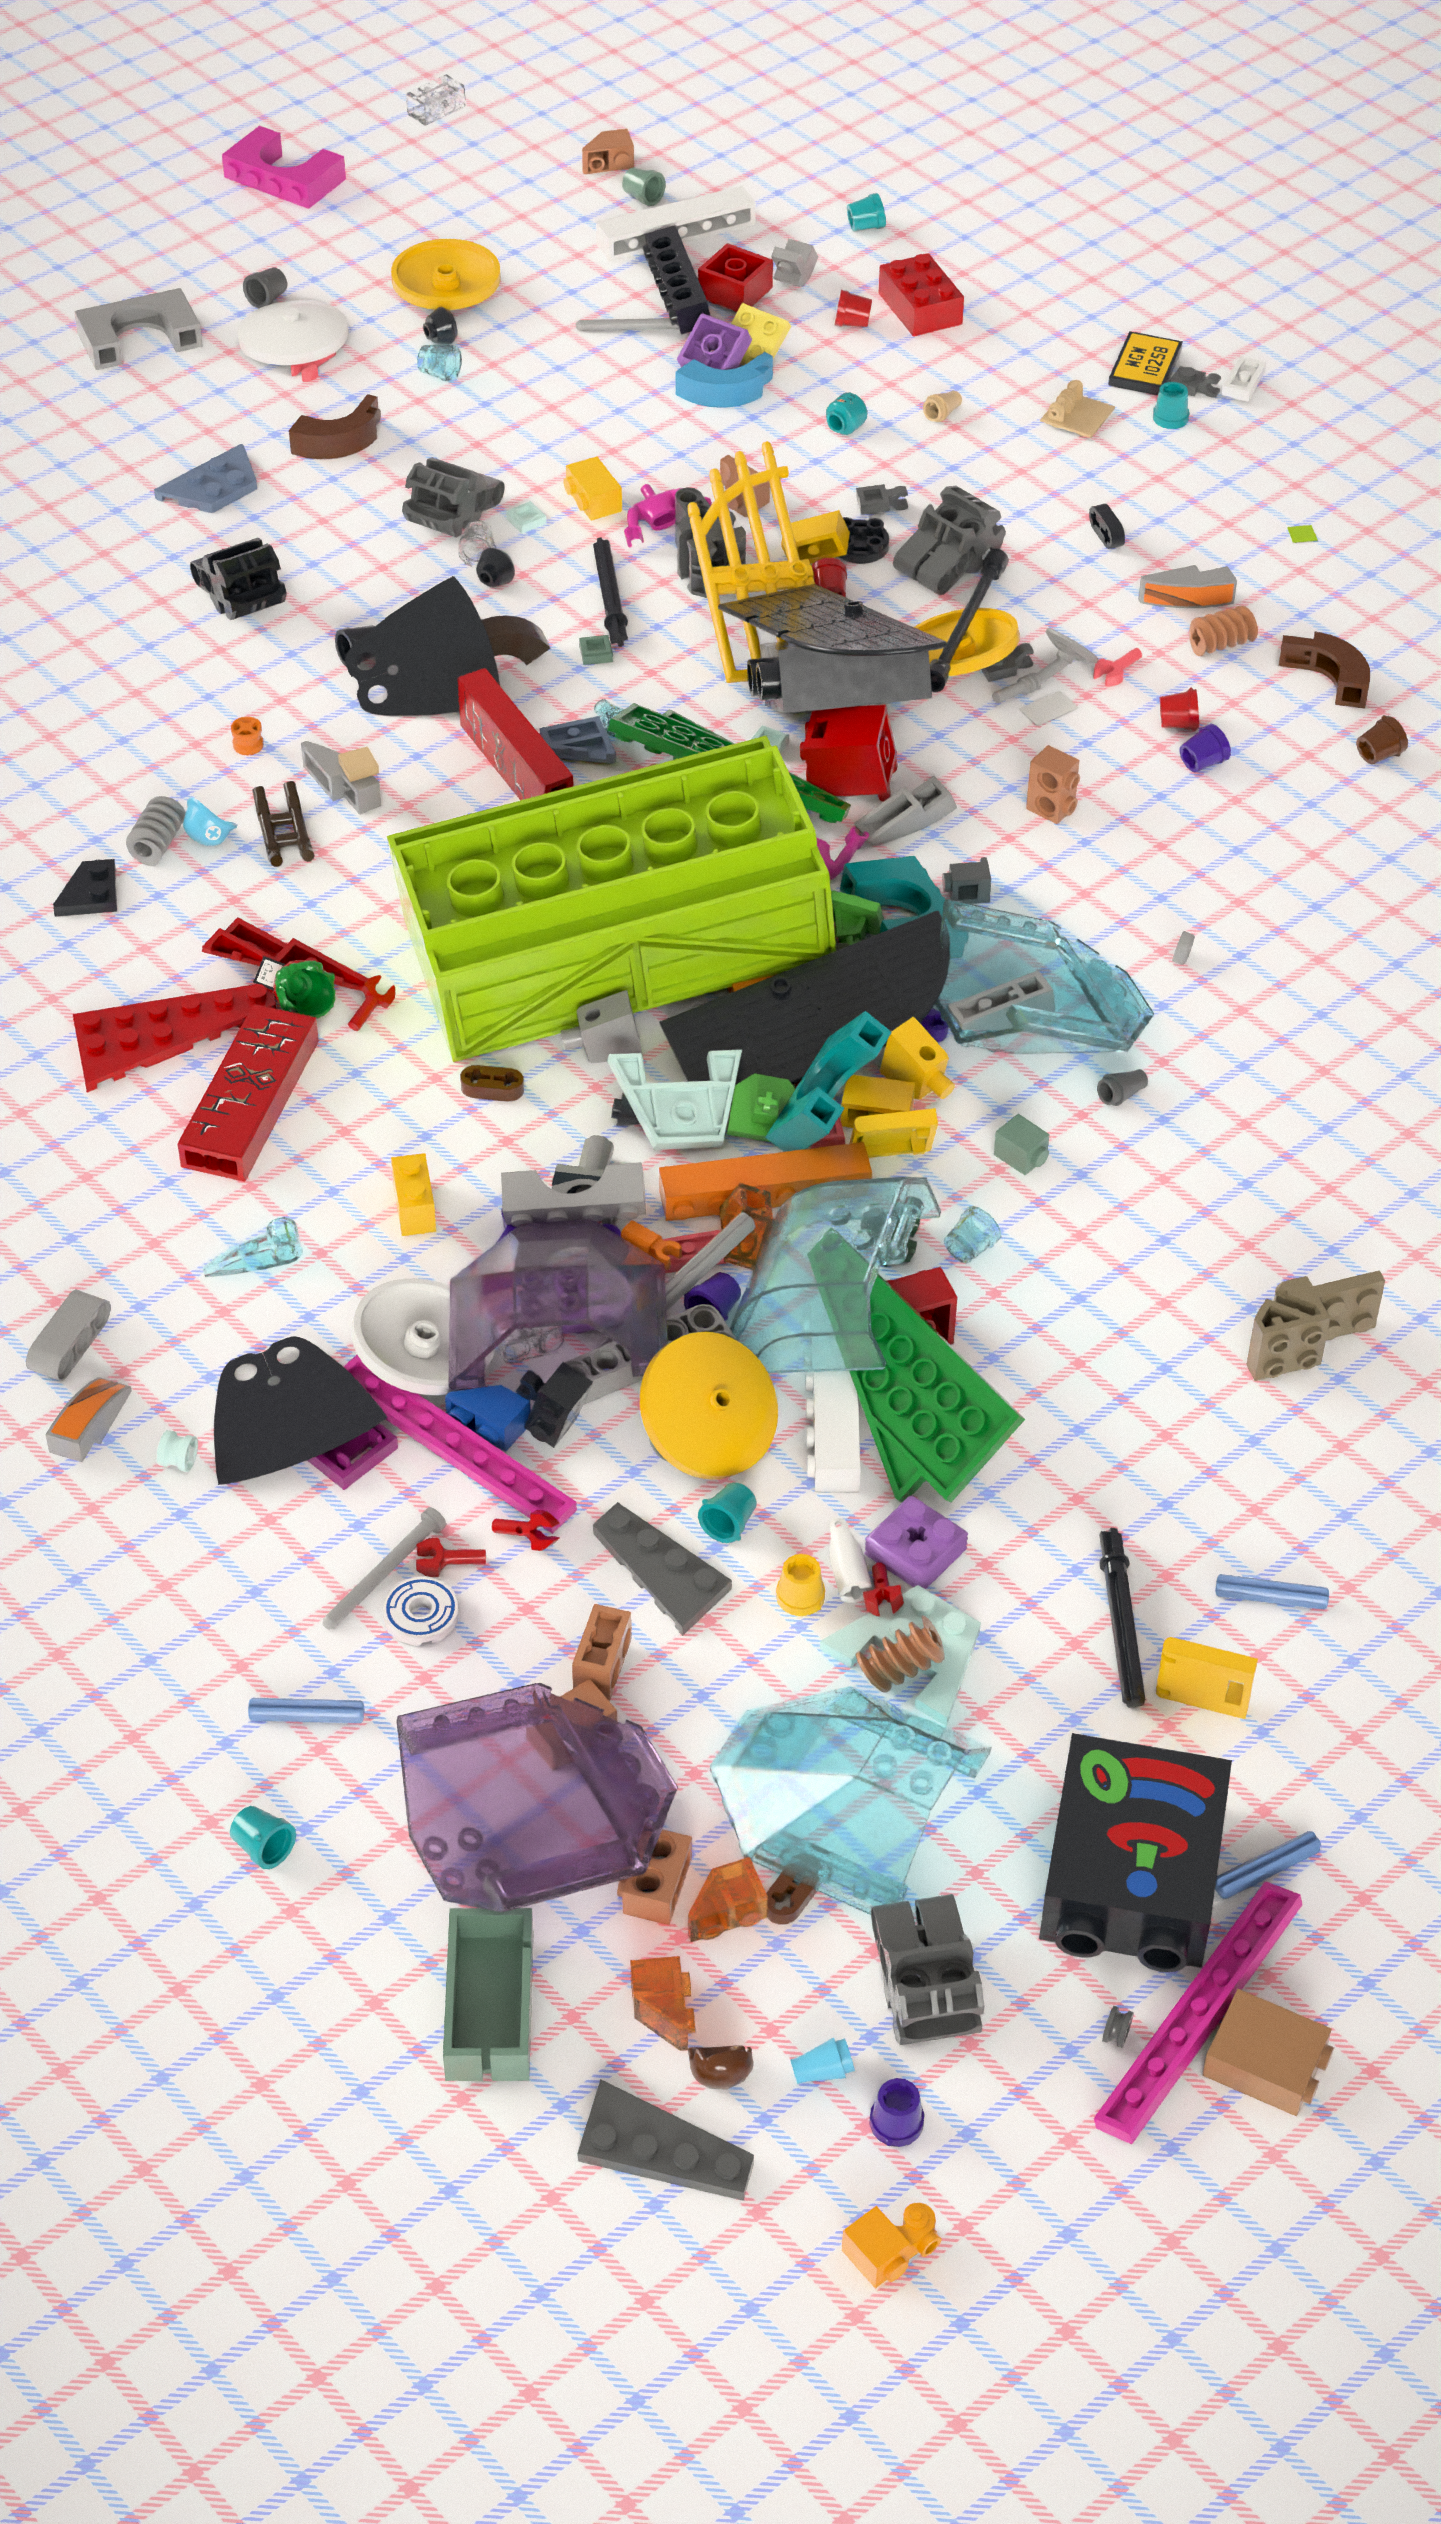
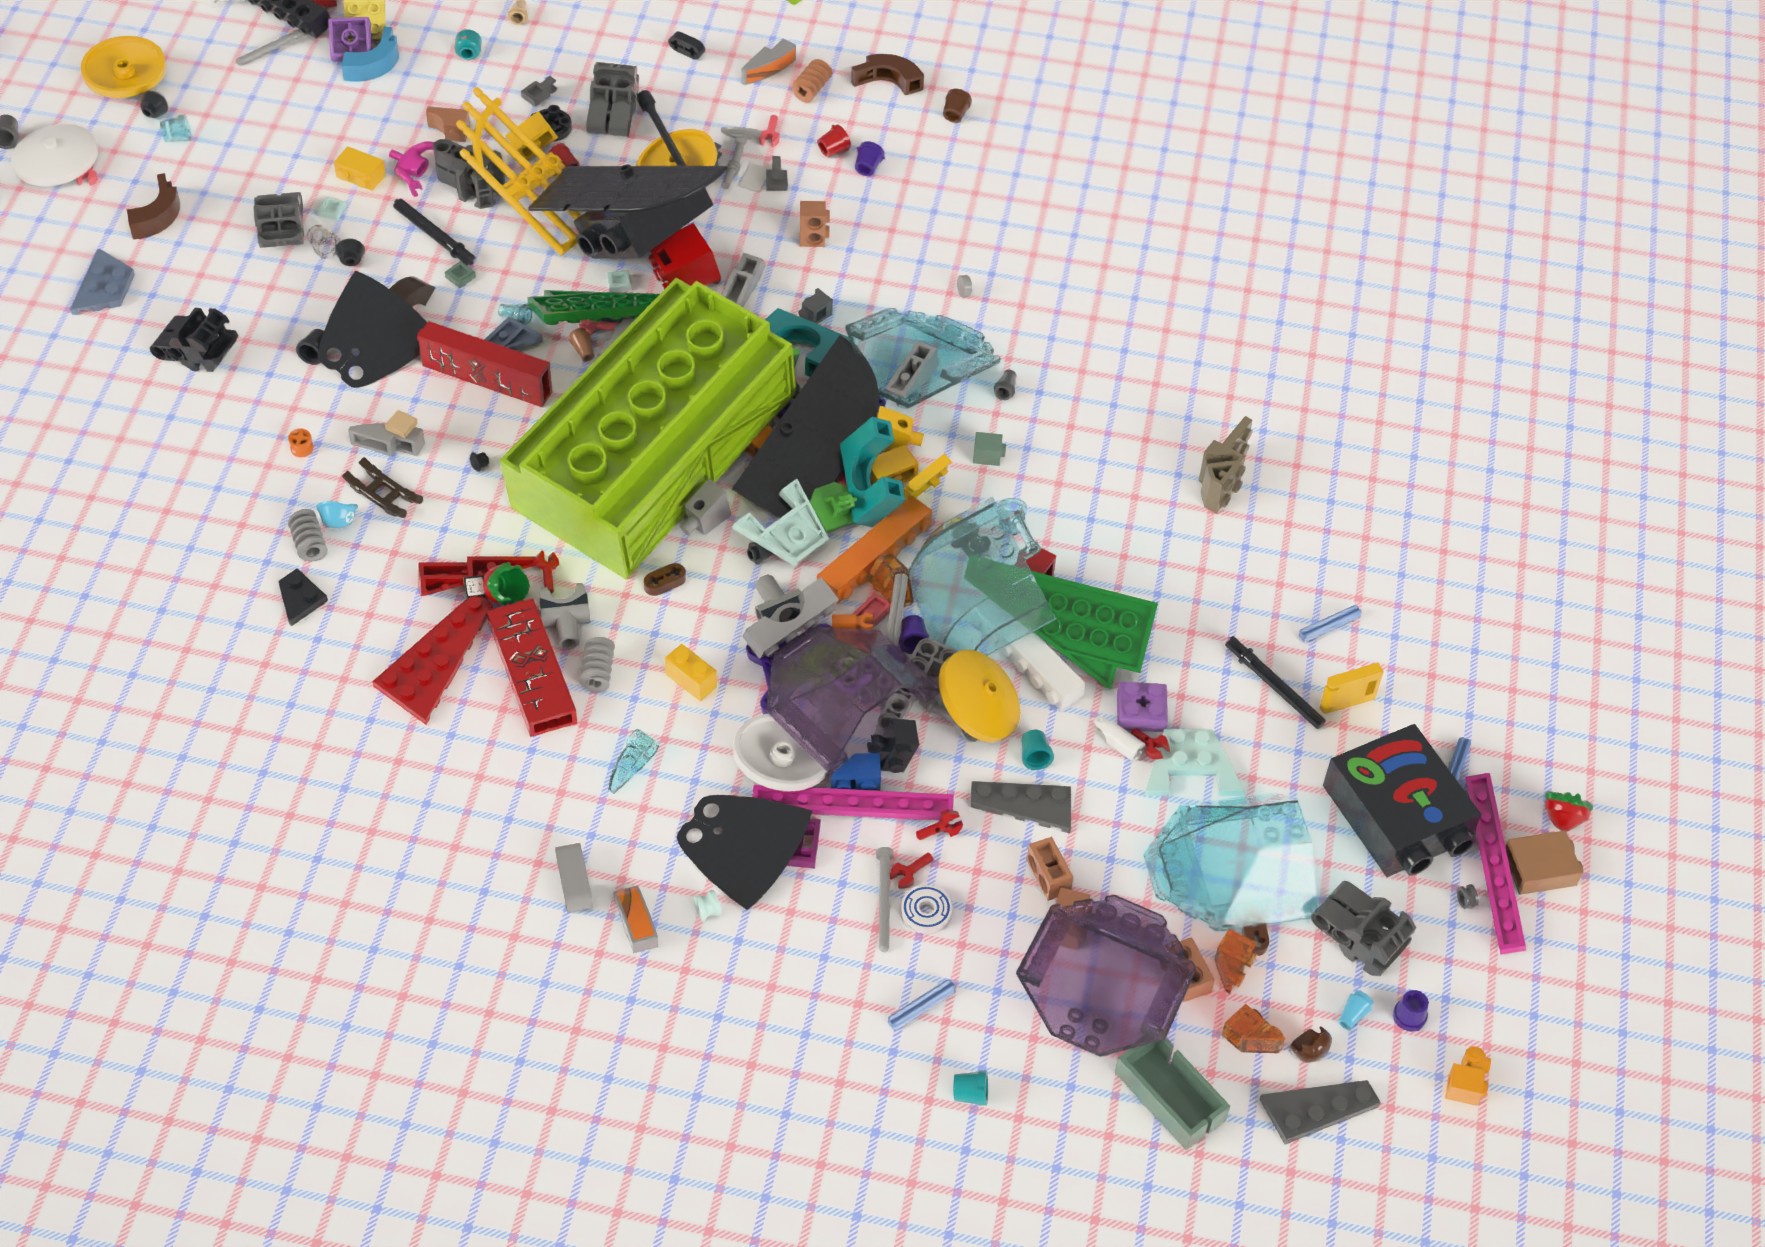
camera: 40 degrees left, 5 degrees up
yellow piece [776,1554,826,1616] -> none
nougat piece [855,1615,945,1693] -> none
none -> light grey connector [540,583,591,650]
none -> light grey piece [579,637,615,692]
none -> dark grey plate [766,156,788,191]
none -> red hair [1544,791,1593,832]

